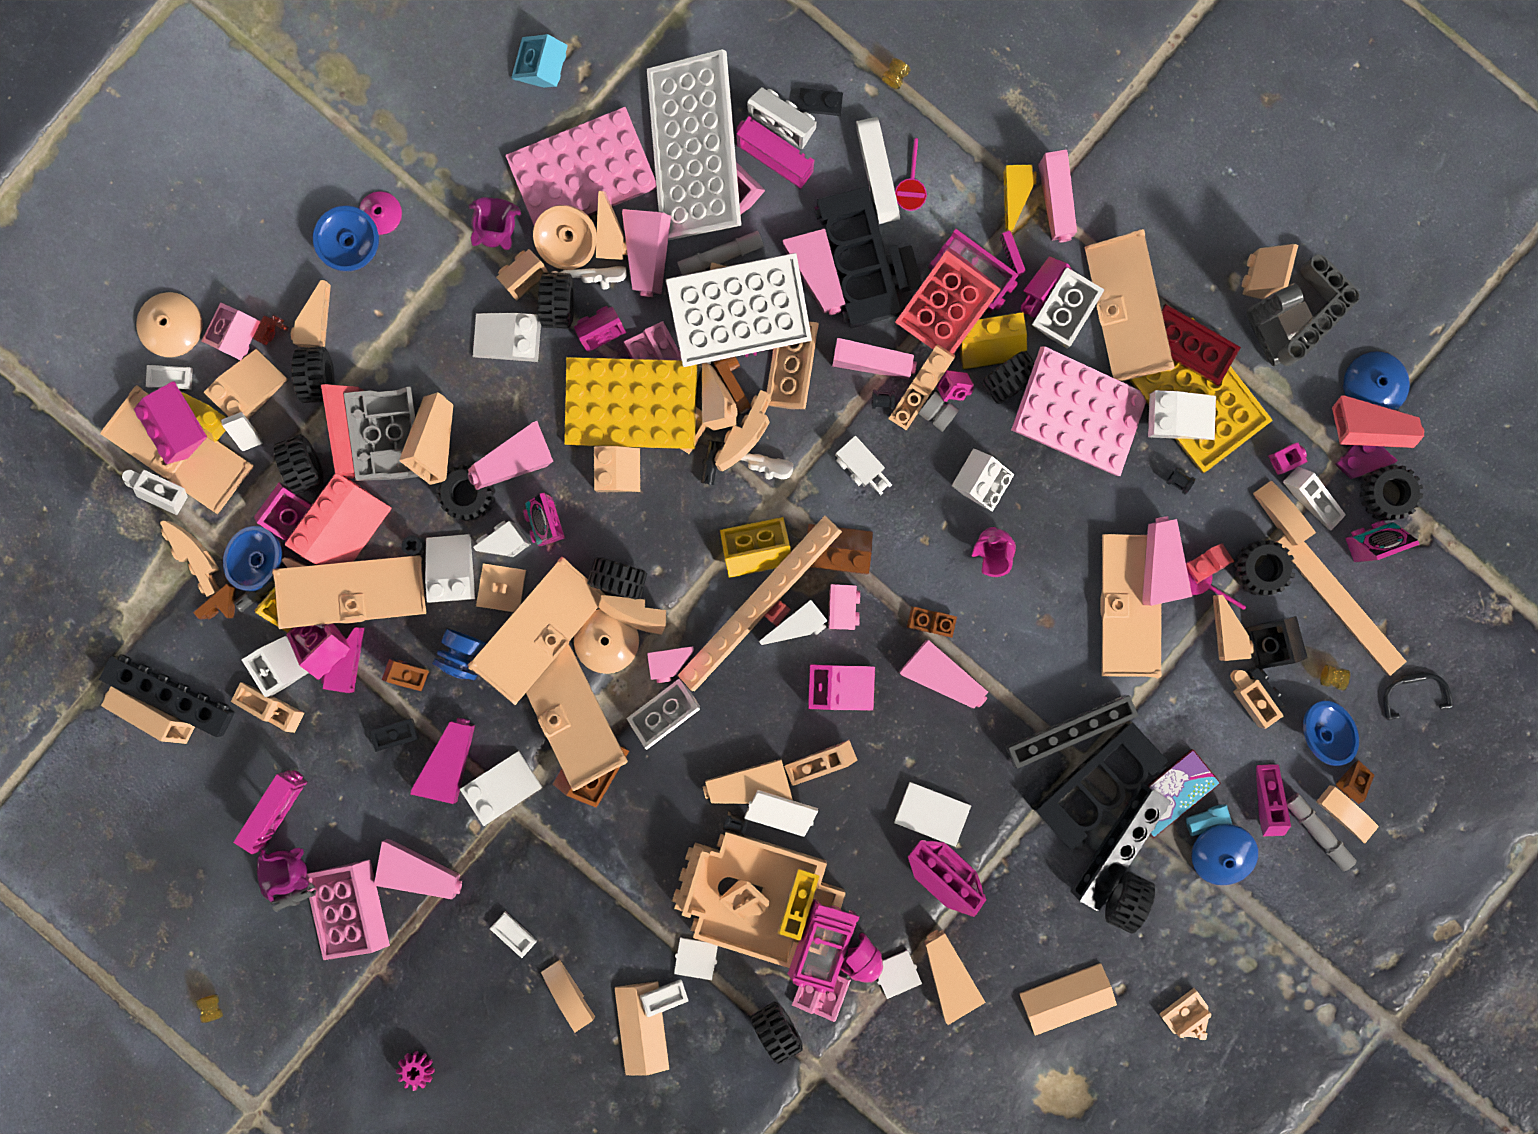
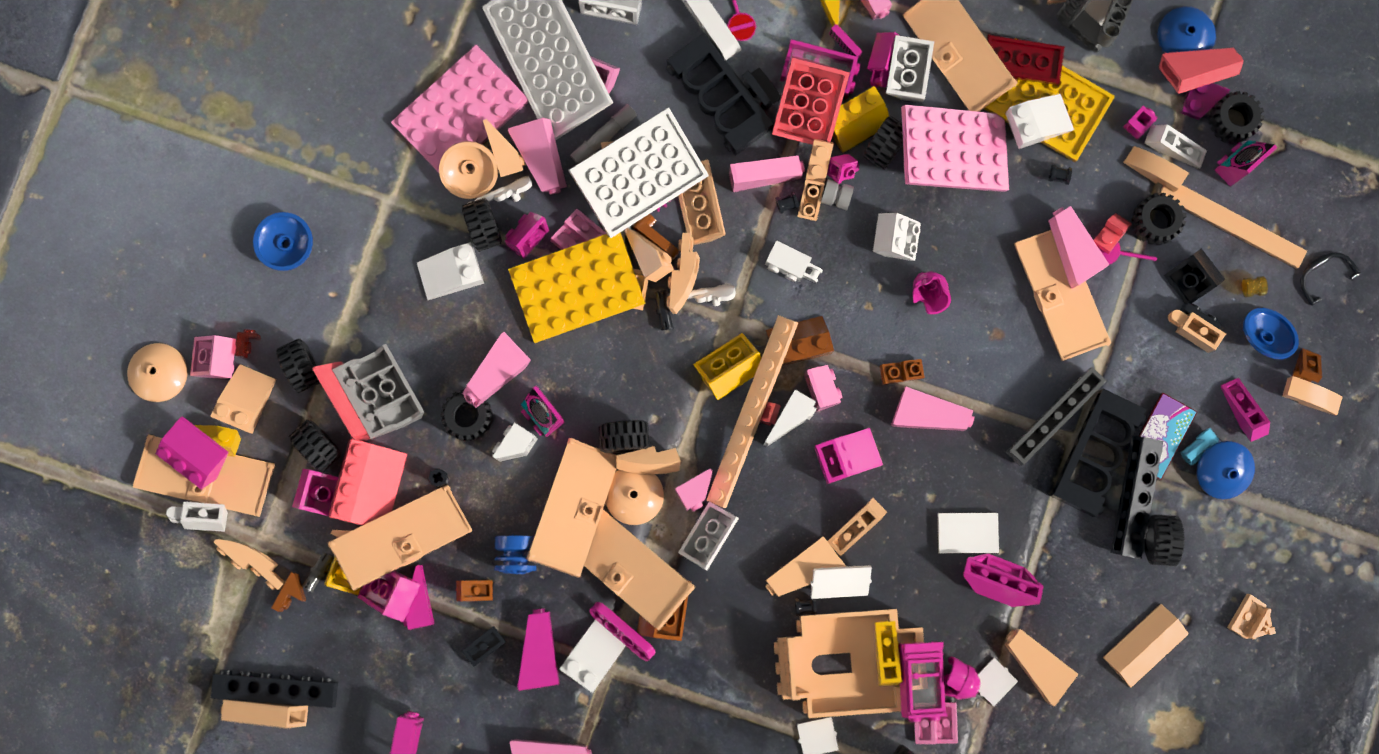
camera: 25 degrees left, 5 degrees down
white tile [146,365,193,390] -> none
white tile [221,412,263,451] -> none
blue dish [223,526,282,591] -> none
light nougat slope [231,682,304,733] -> none
white slope [242,636,309,697] -> none
light nougat slope [291,280,331,348] -> none
dark pink dish [359,191,402,235] -> none
light nougat slope [399,392,453,485] -> none
white slope [425,534,475,603] -> none
magenta hair [469,197,521,250] -> none
light nougat piece [476,564,526,612] -> none
light nougat slope [496,249,549,301] -> none
medium azure slope [511,34,568,88] -> none
light nougat slope [594,446,640,492] -> none
light nougat slope [719,880,769,920] -> none
dark pink door [736,116,815,189] -> none
bright pink slope [783,229,845,315] -> none
light nougat slope [1213,595,1253,661] -> none
light grey piece [1286,793,1357,871] -> none
none -> dark pink beam [589,602,655,661]

